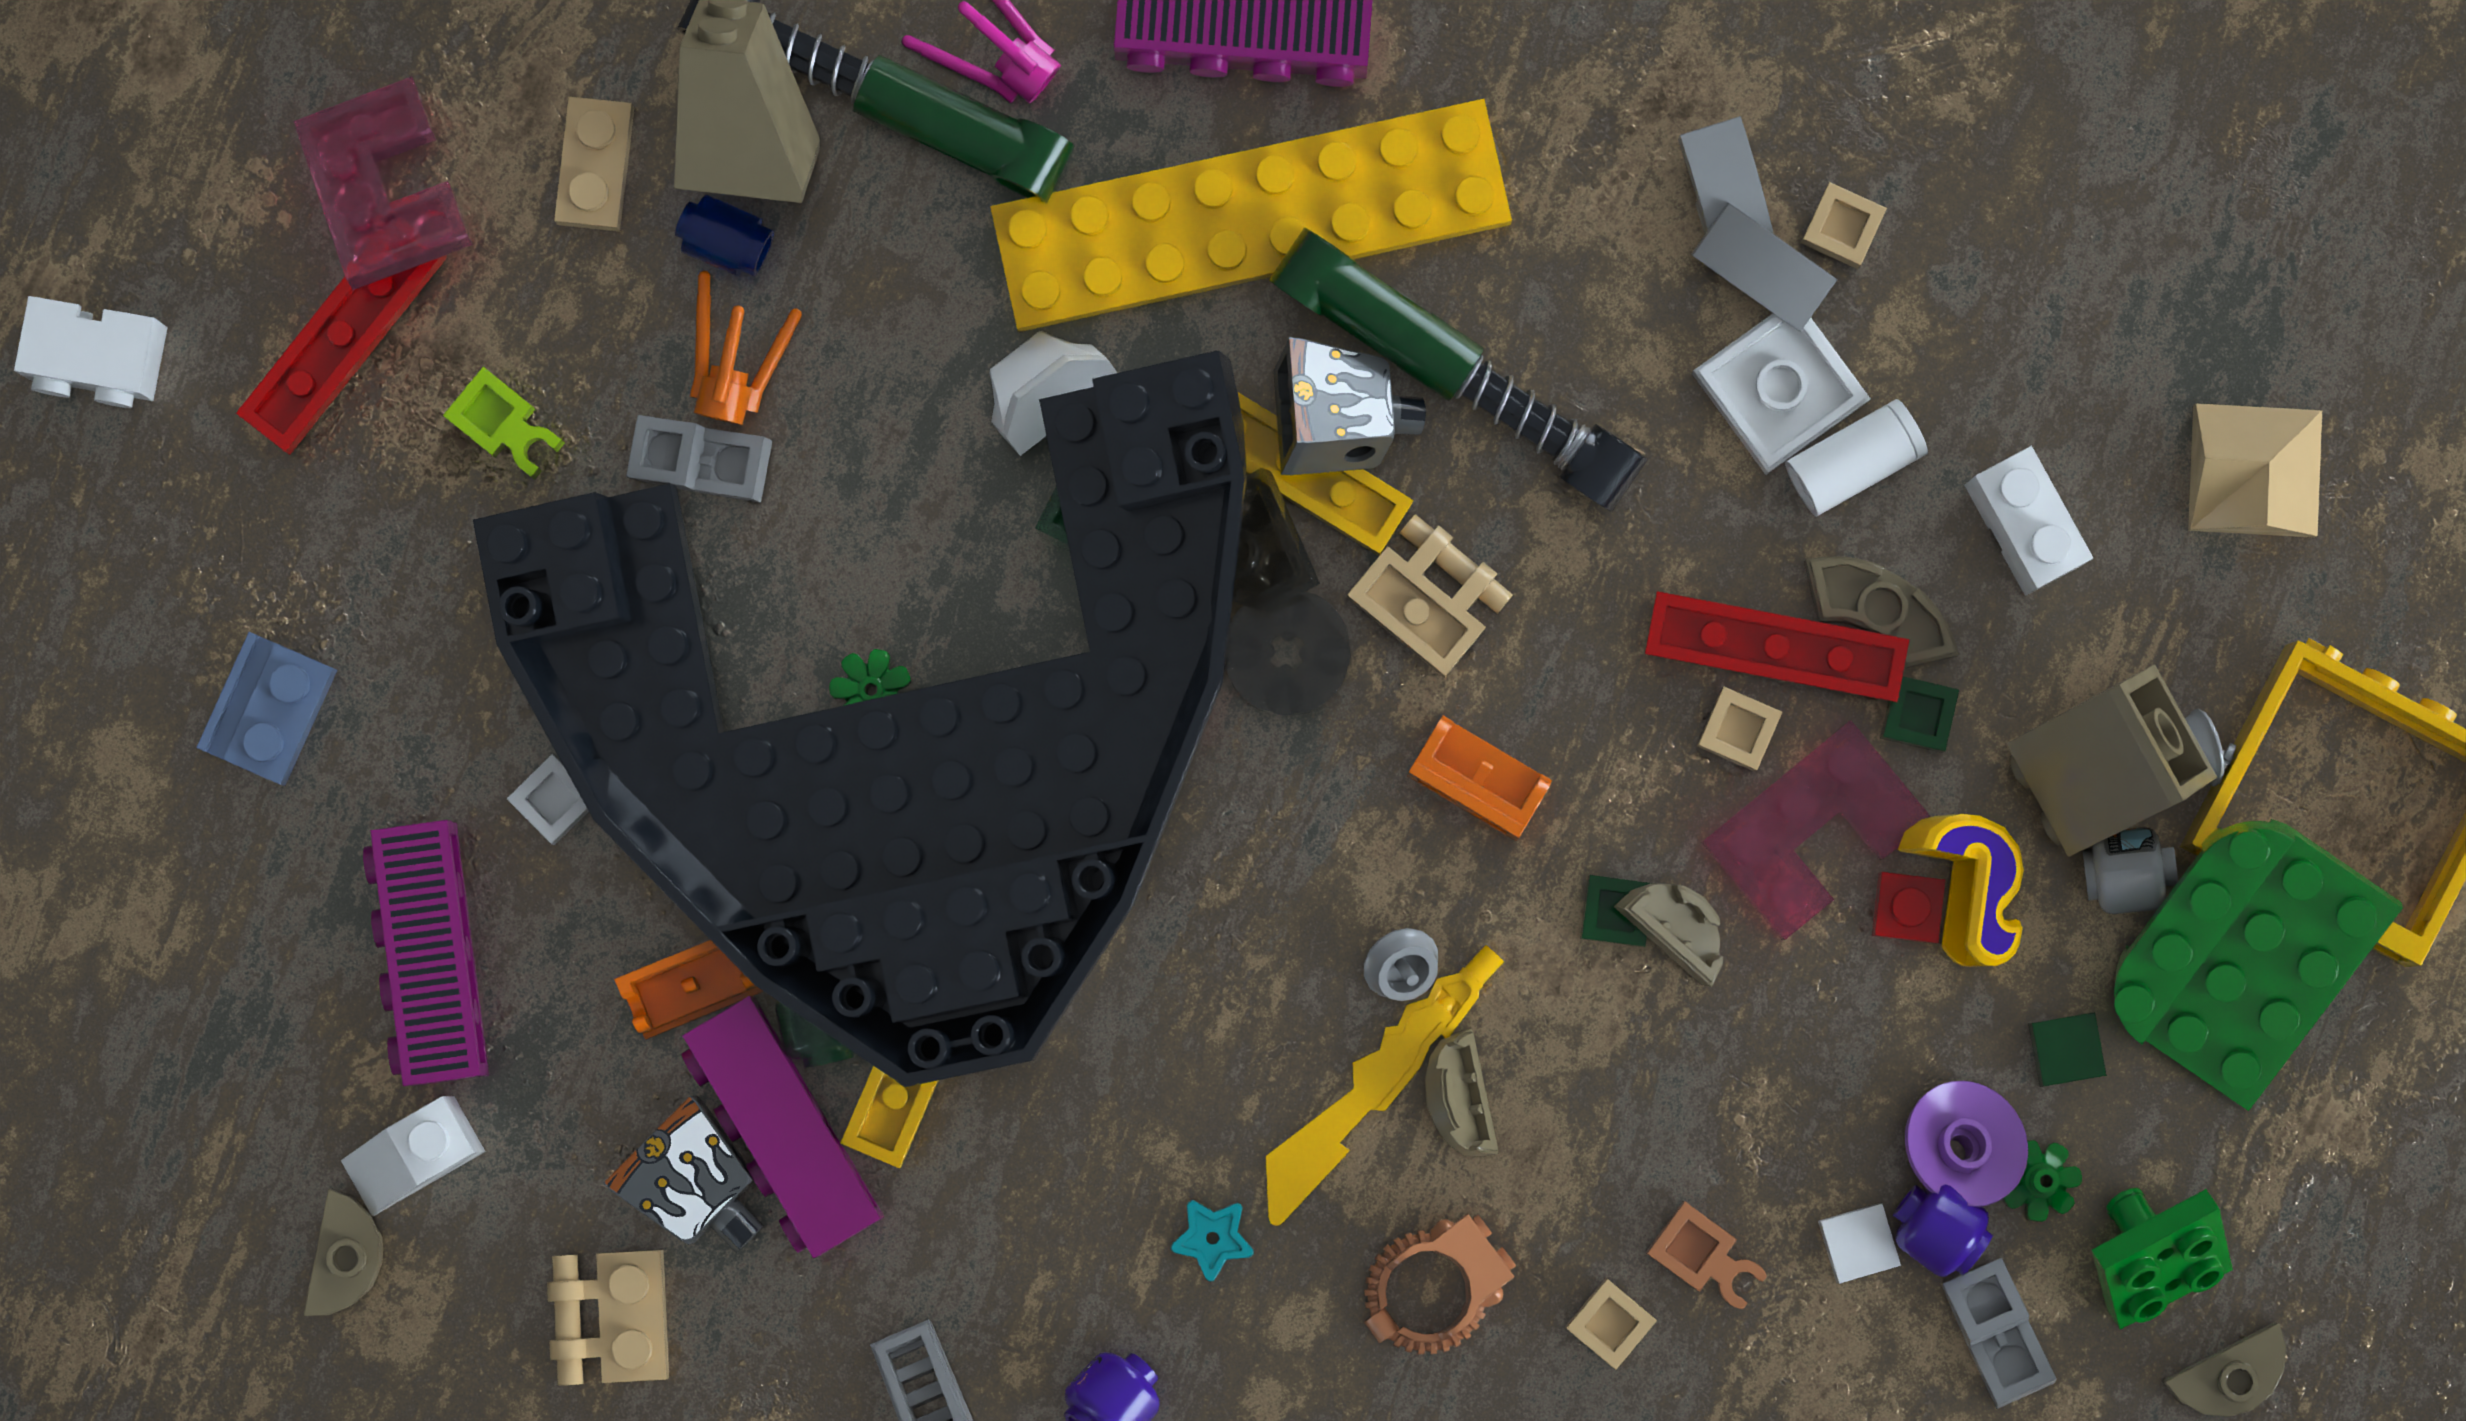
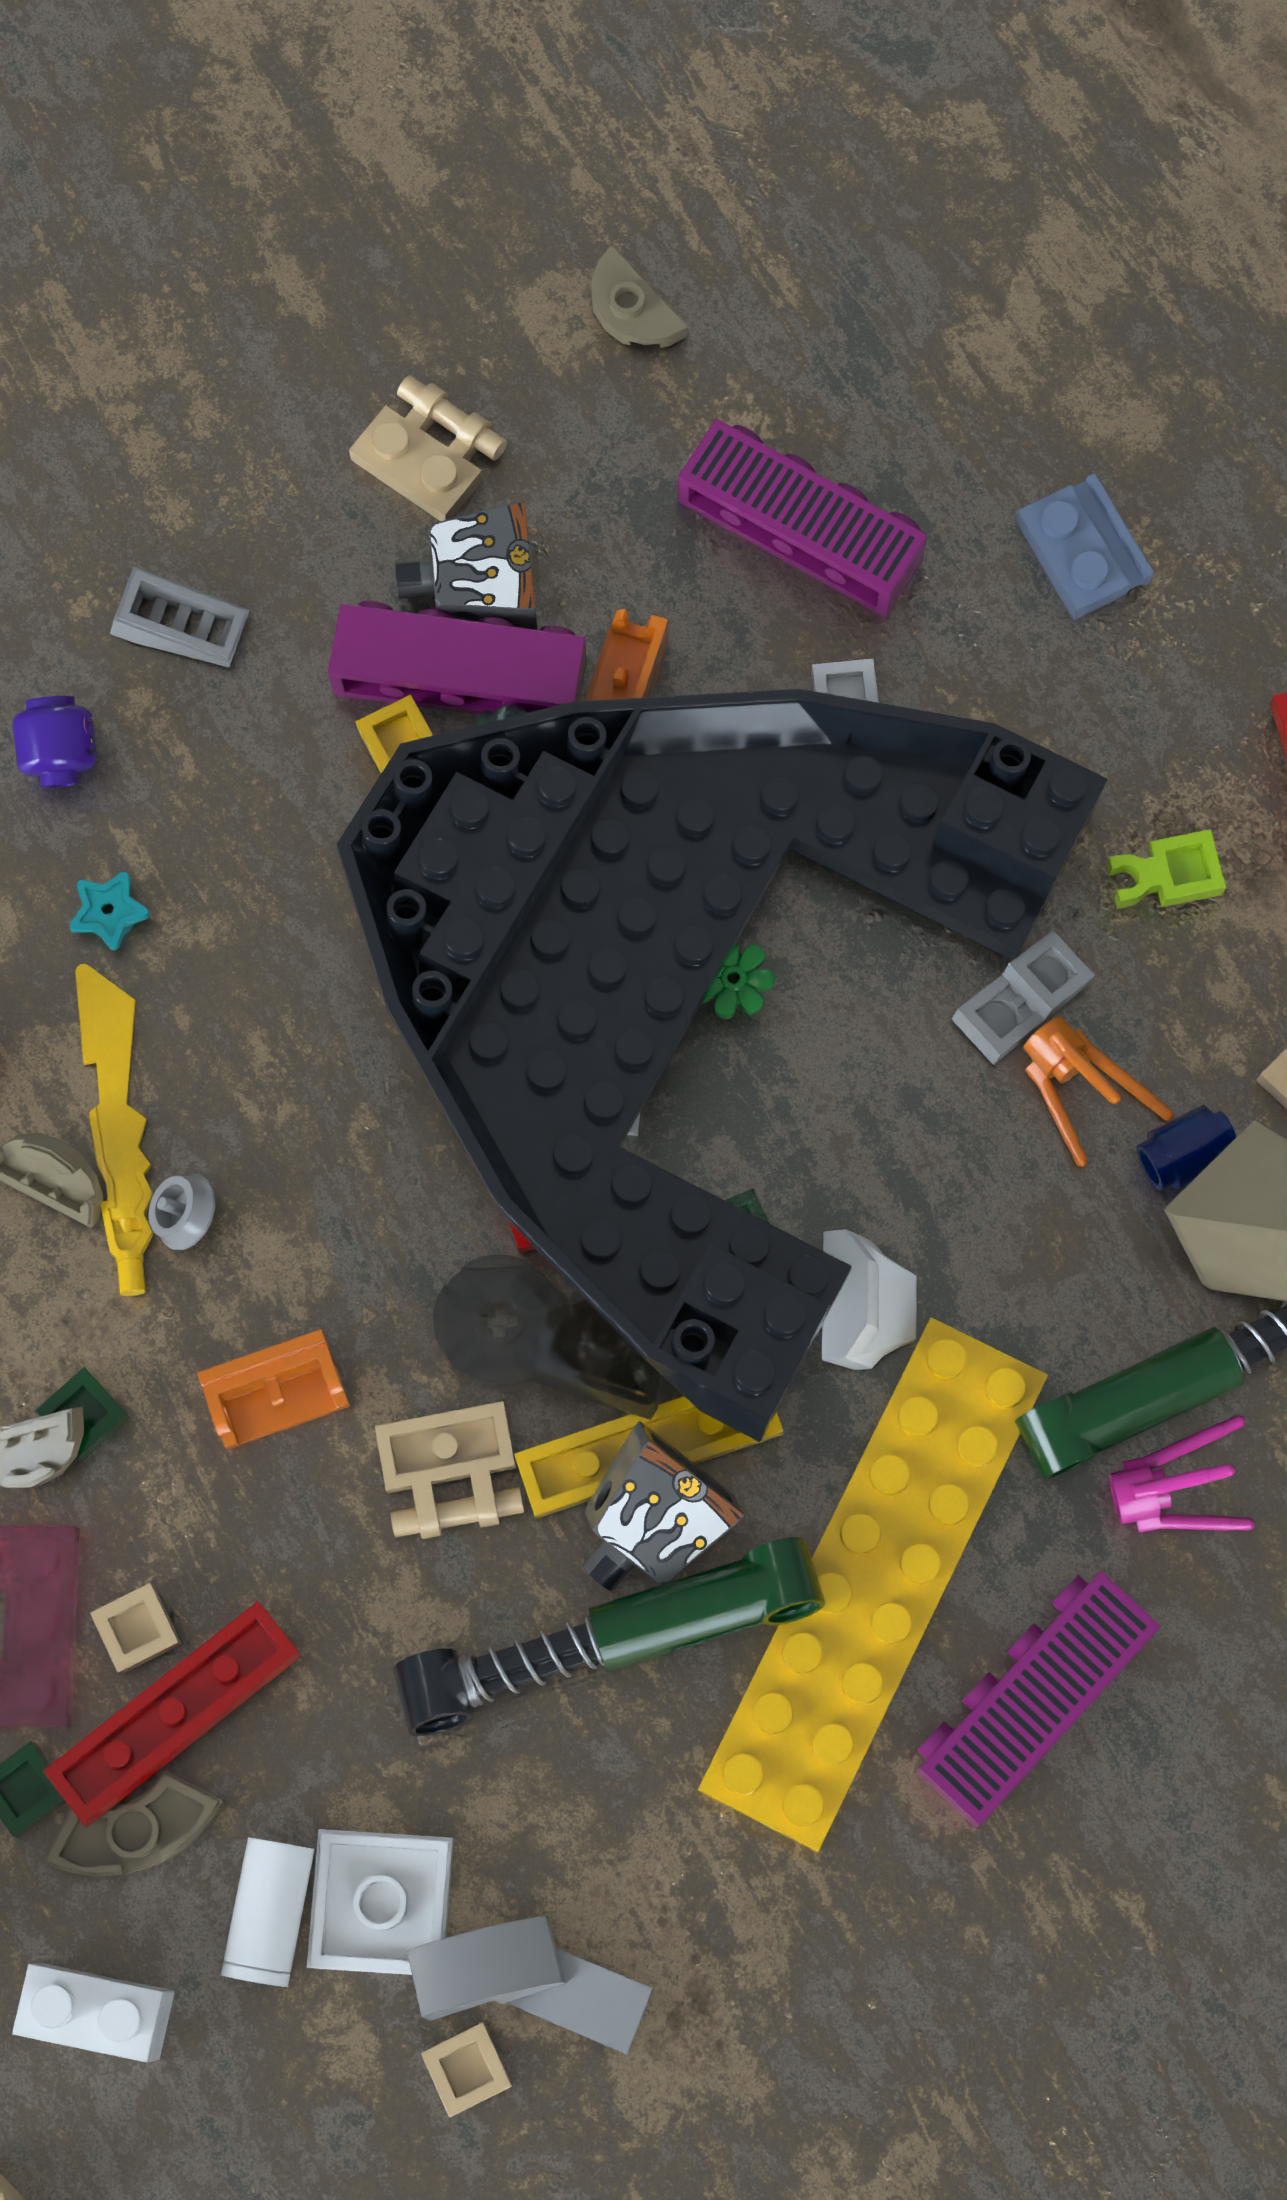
camera: 130 degrees right, 10 degrees down
white slope [341,1096,486,1216] -> none

